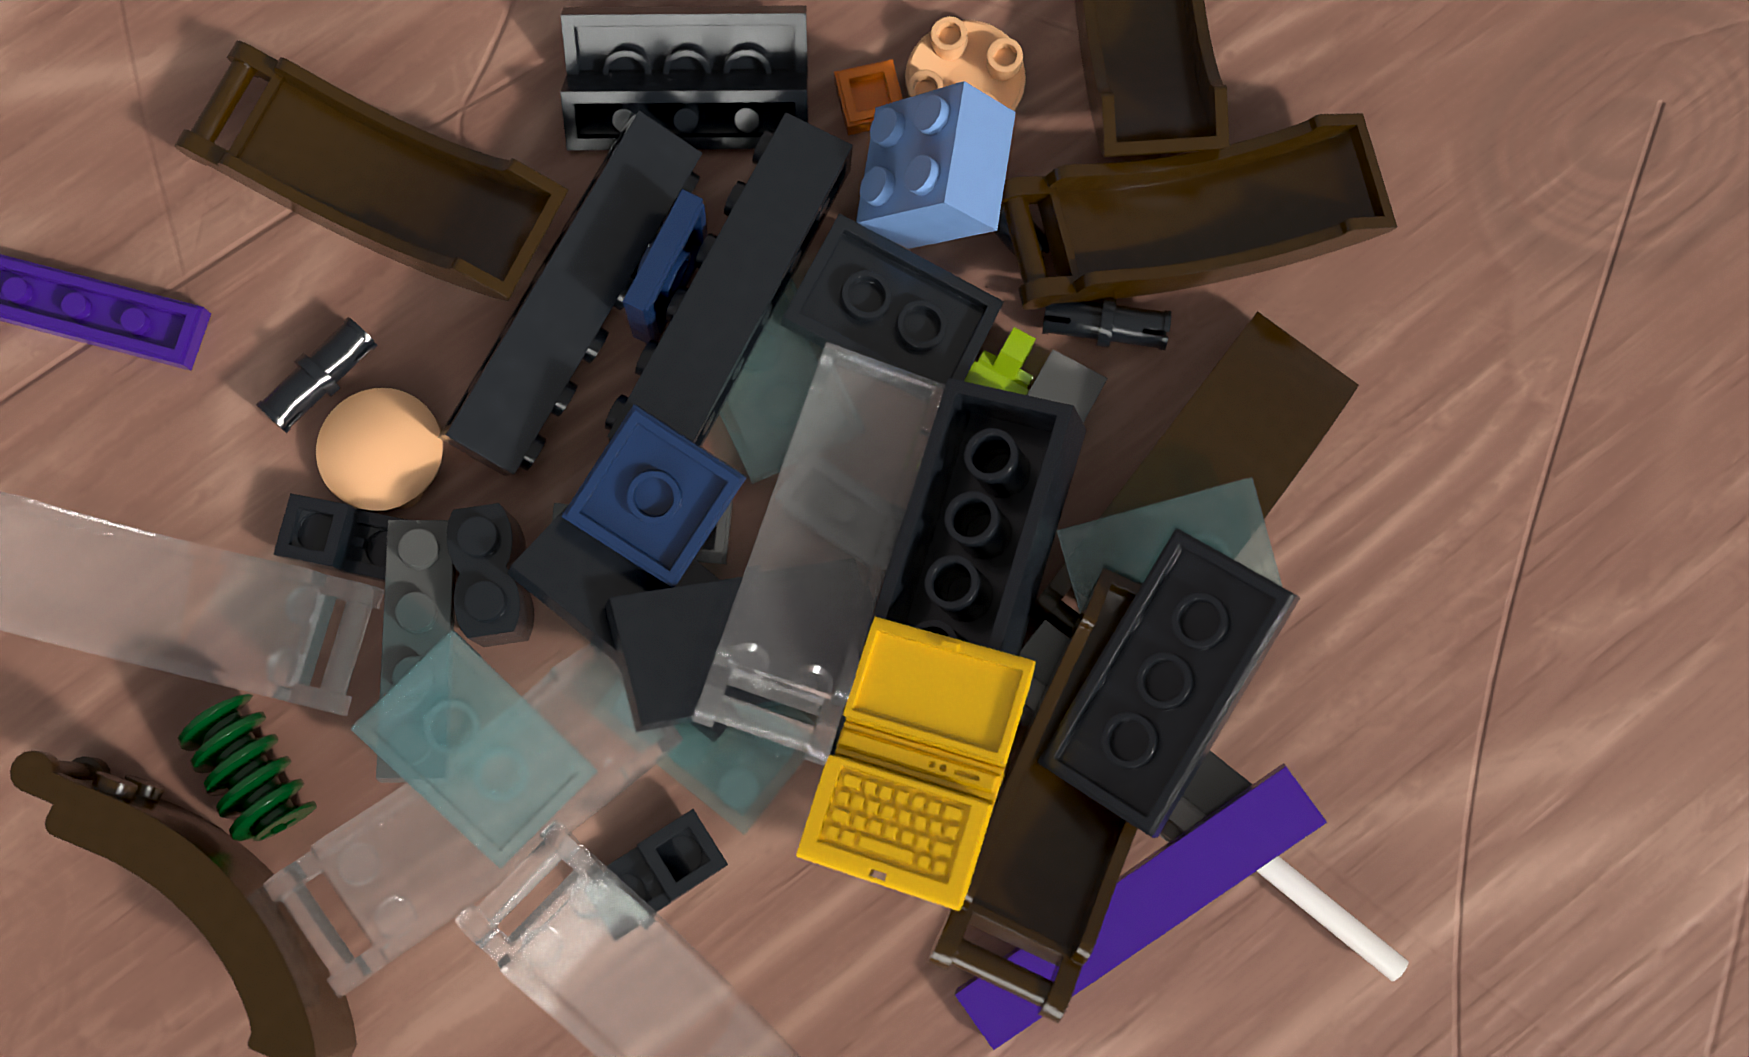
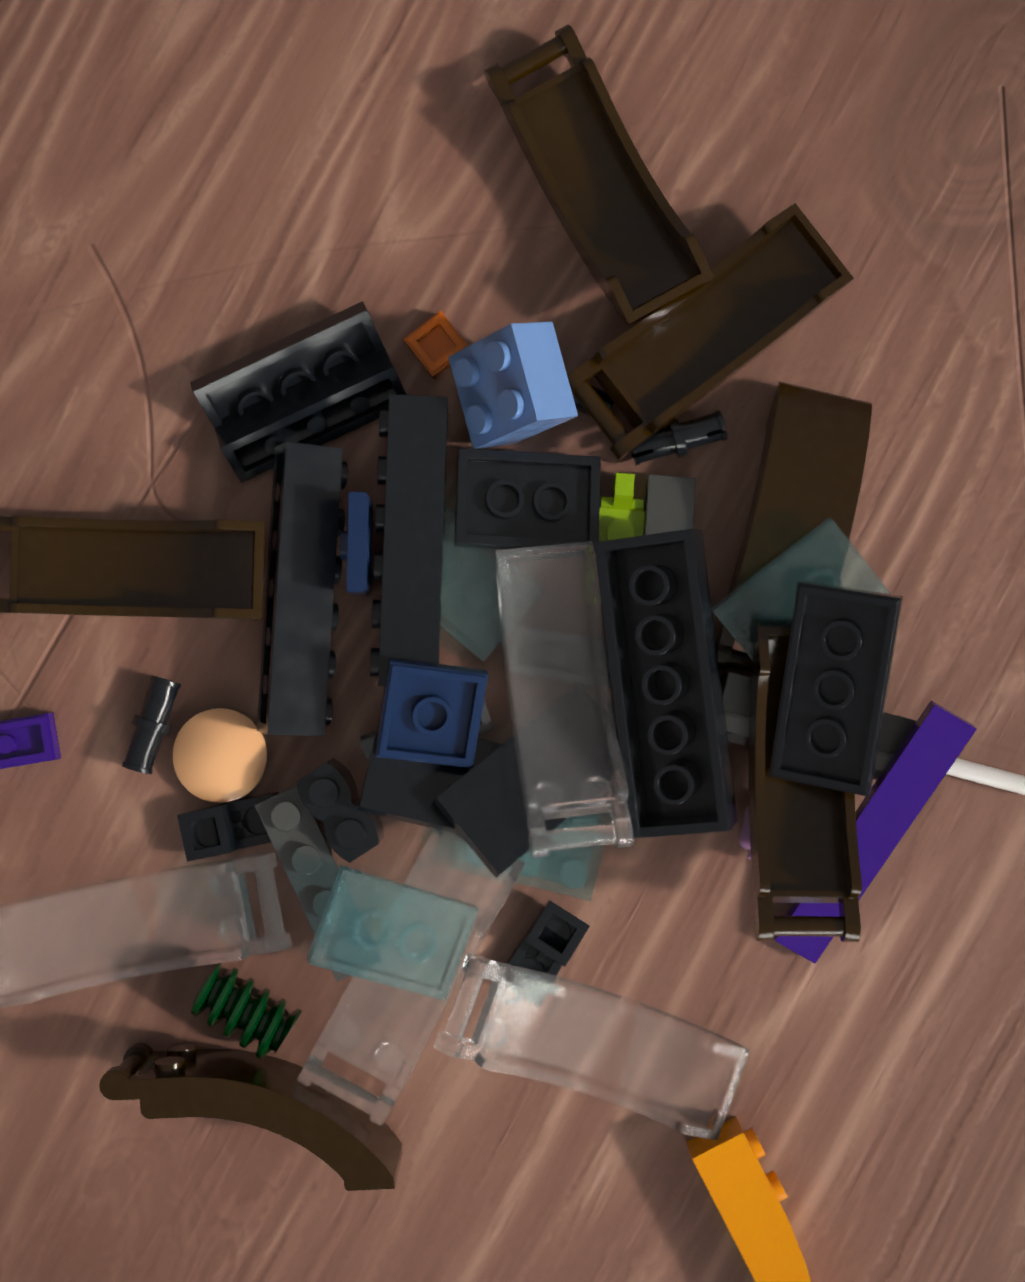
camera: 20 degrees left, 10 degrees up
yellow piece [796,617,1035,911] -> none
light nougat dish [905,16,1026,111] -> none

